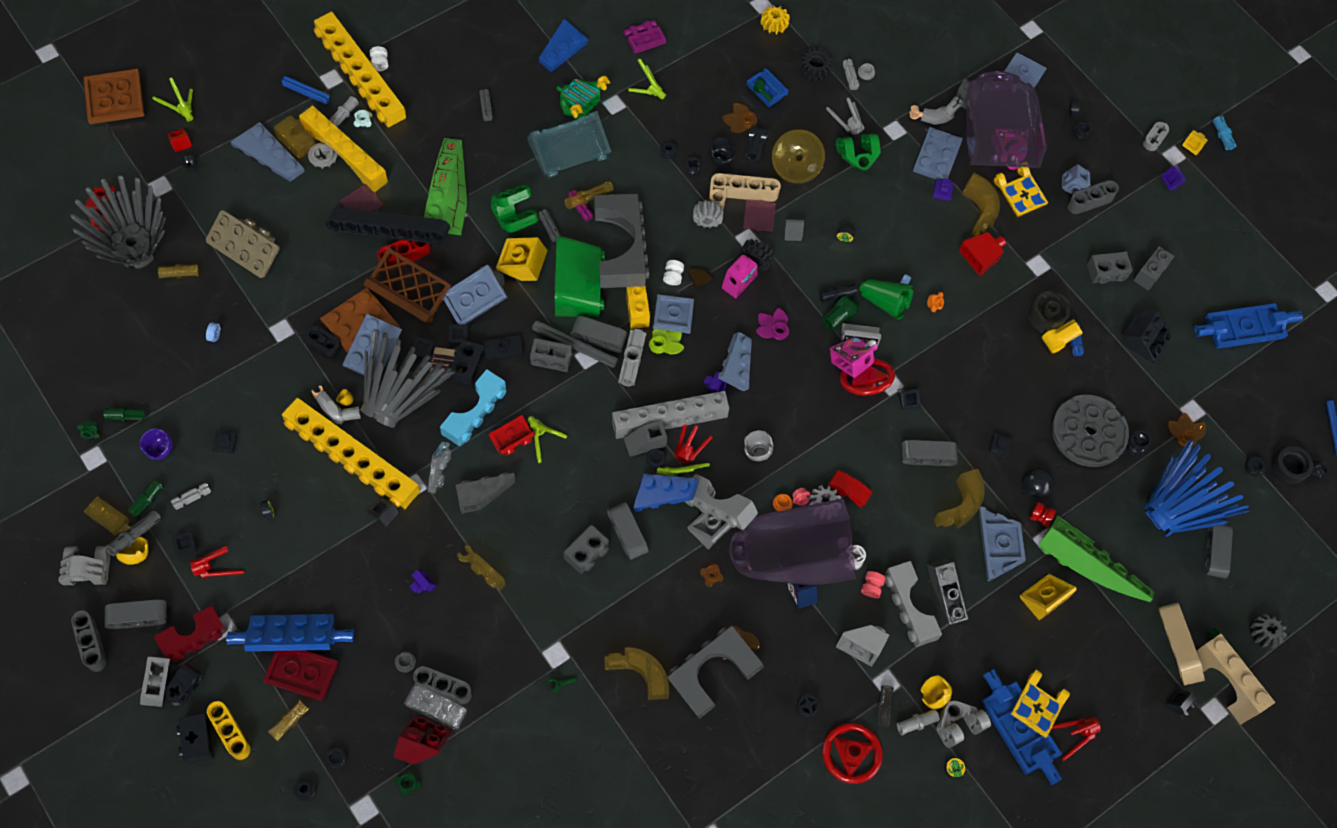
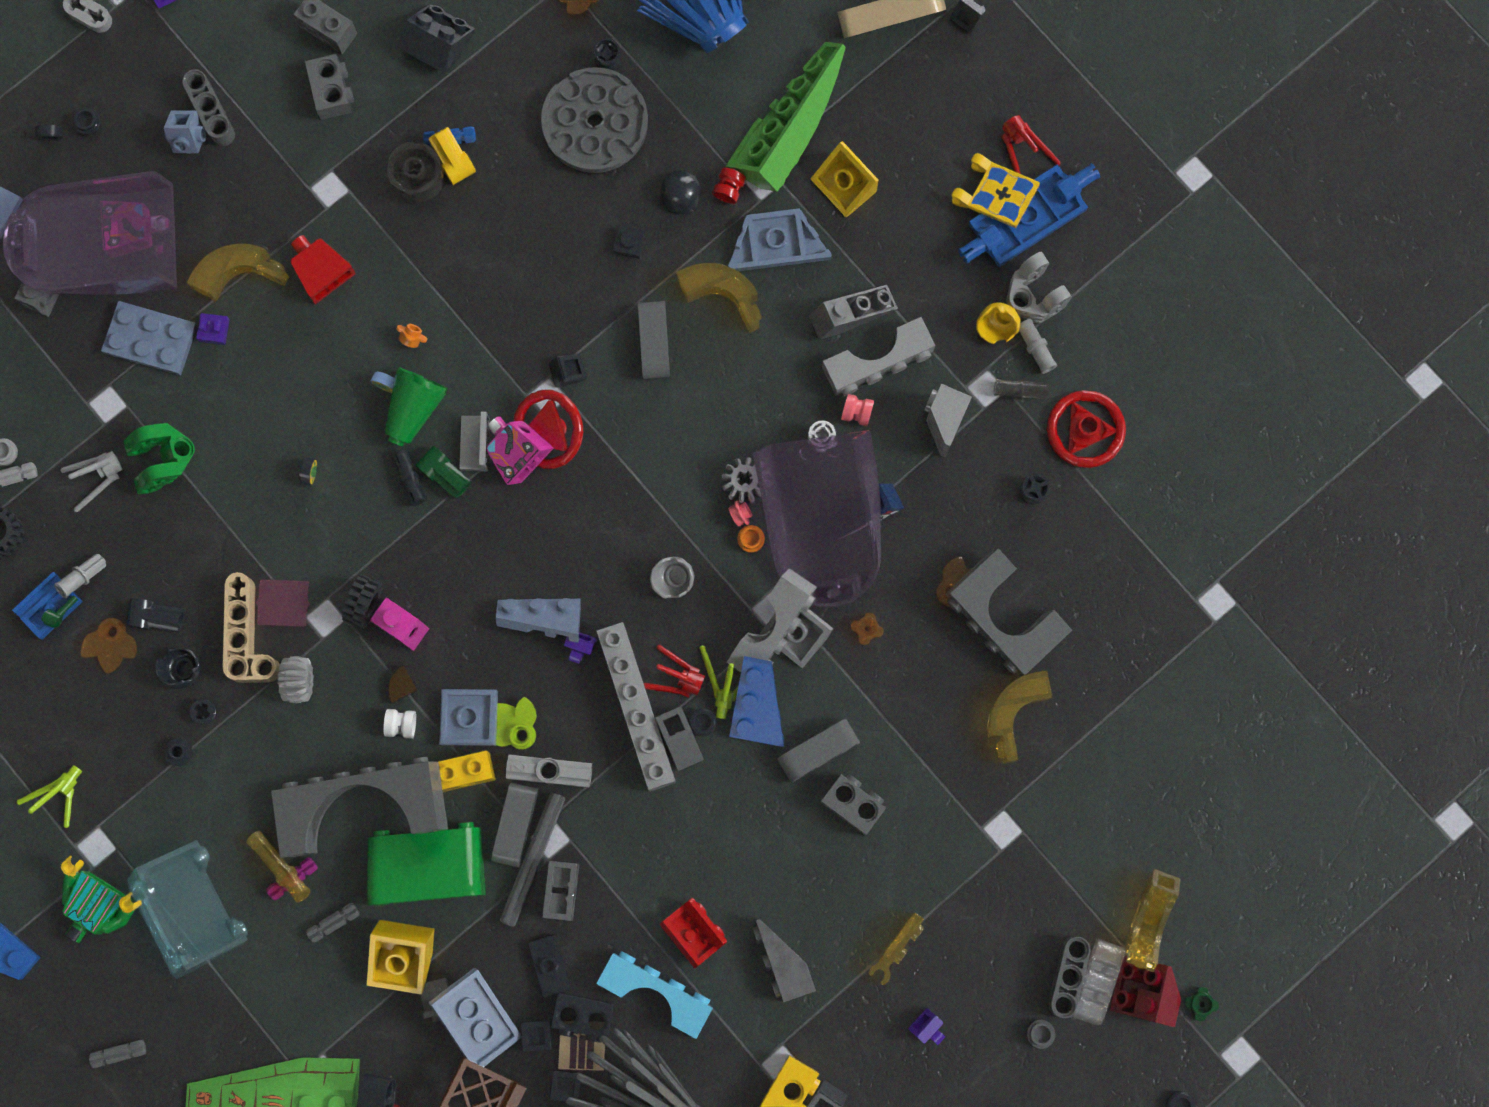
camera: 90 degrees left, 15 degrees up
clear plate [428,442,451,494] -> none
green piece [491,185,539,232] -> none
lime plant [527,416,567,463] -> none
dark green hand [547,677,576,693] -> none
magenta plate [756,308,789,340] -> none
clear yellow dish [772,129,825,183] -> none
dark grey slope [784,219,804,241] -> none
red slope [828,470,872,507] -> none
light grey arm [909,97,963,125] -> none
tile [944,757,966,780] -> none
yellow flag [994,163,1048,217] -> none
none -> light grey axle [54,554,106,598]
none -> clear yellow arch [1125,869,1181,972]

